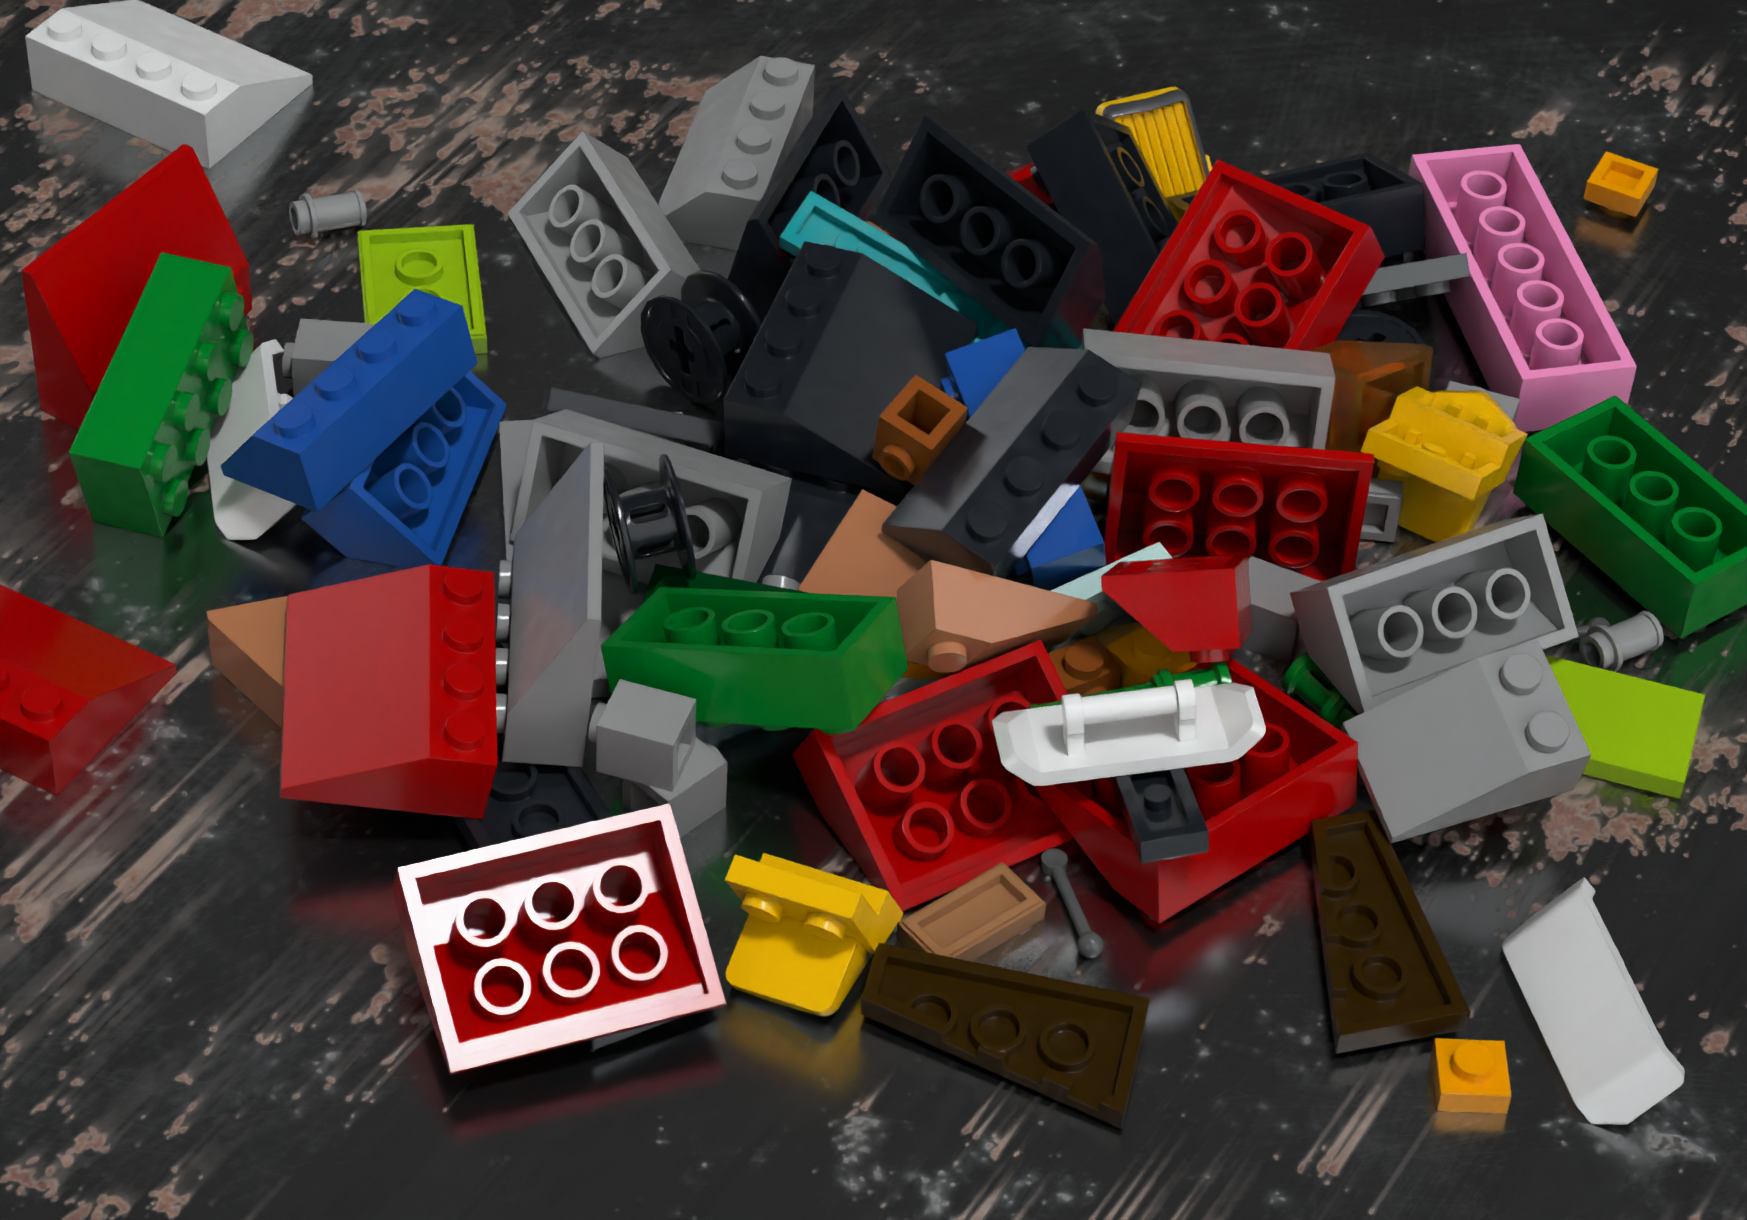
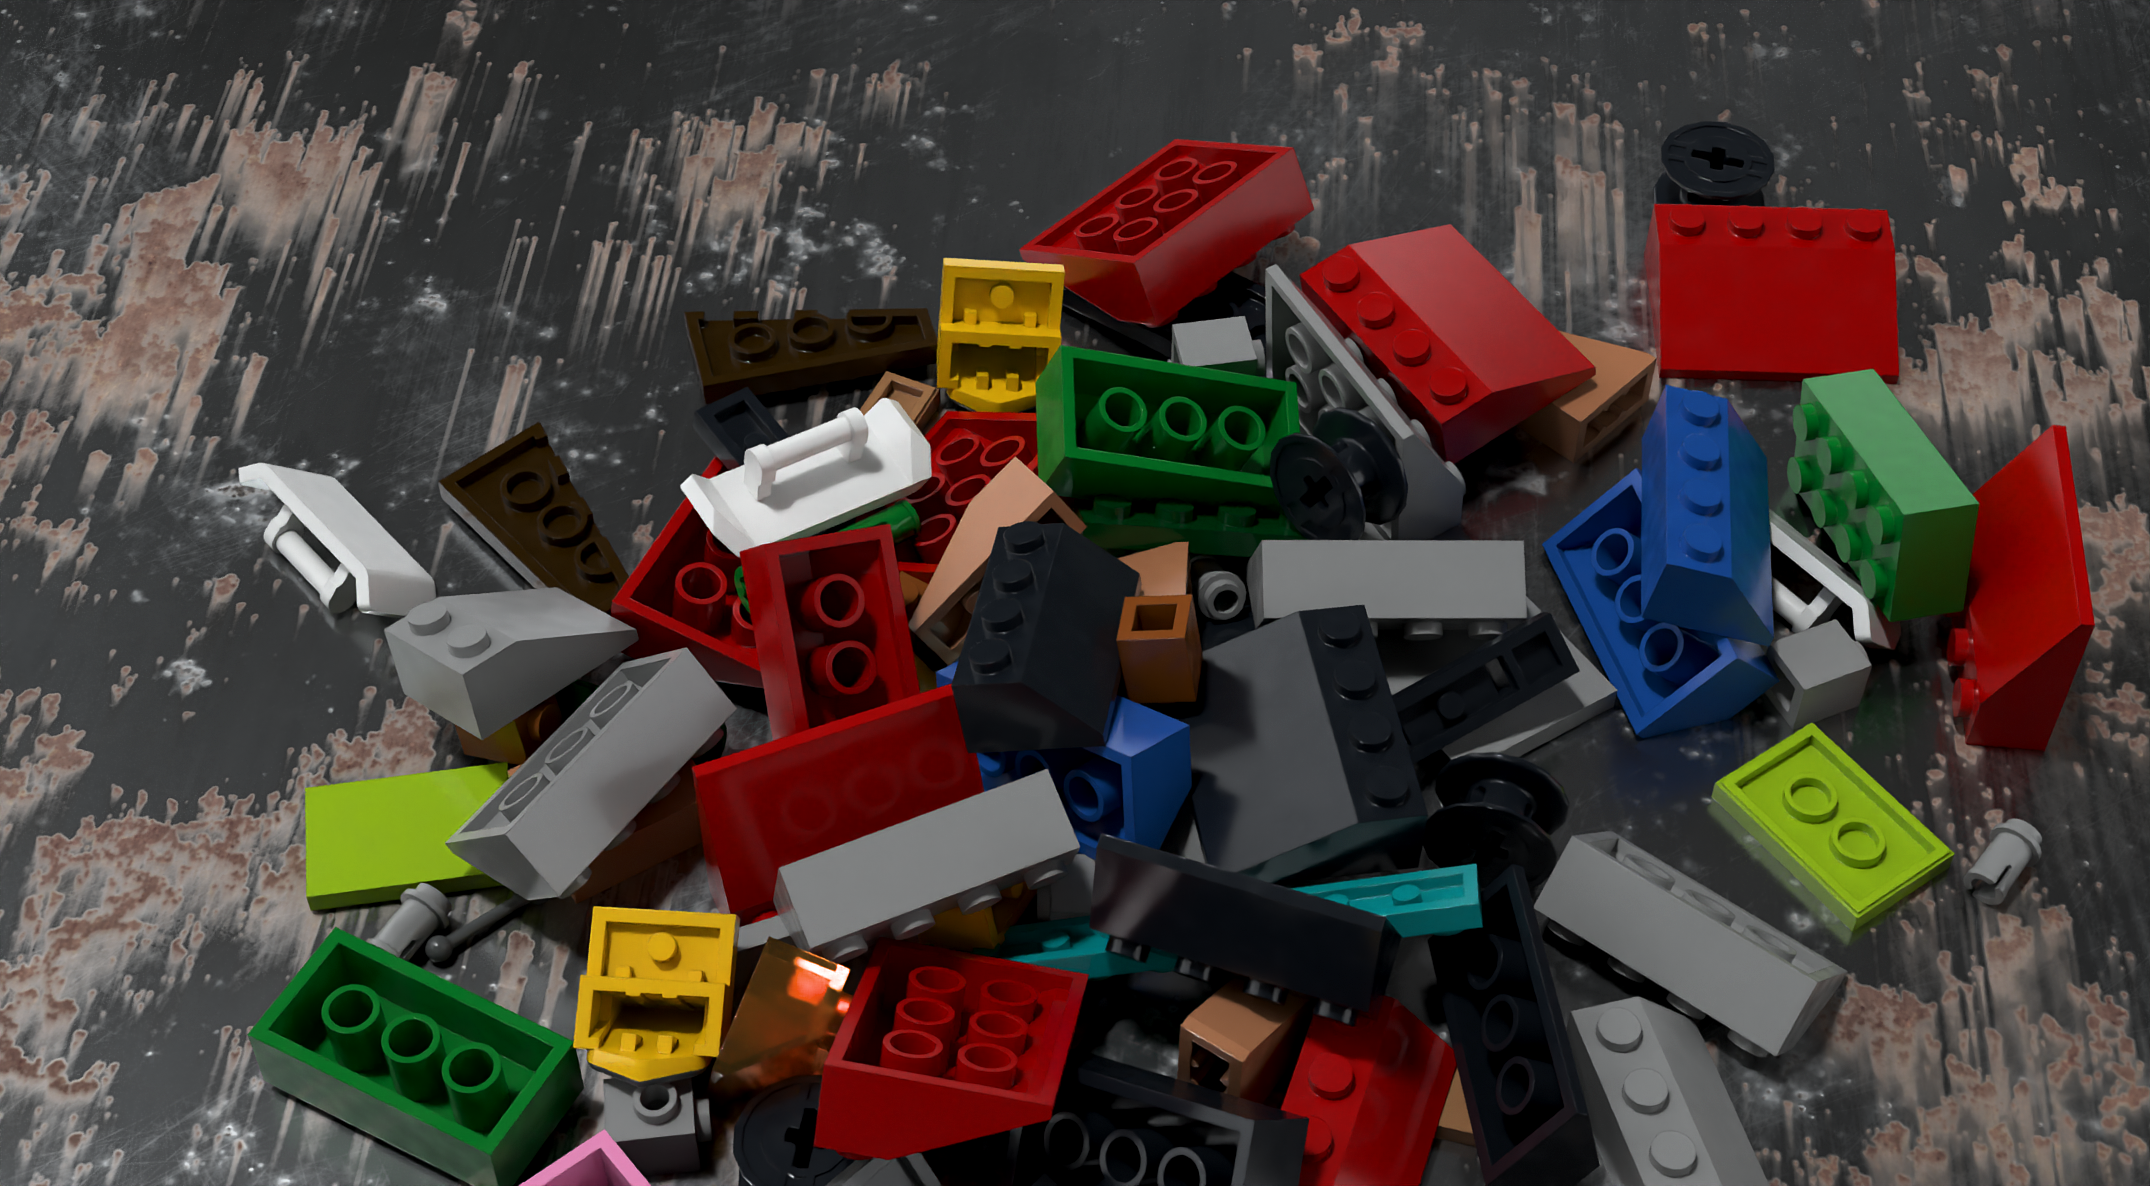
camera: 155 degrees right, 5 degrees up
light orange plate [1431,1038,1512,1114] -> none

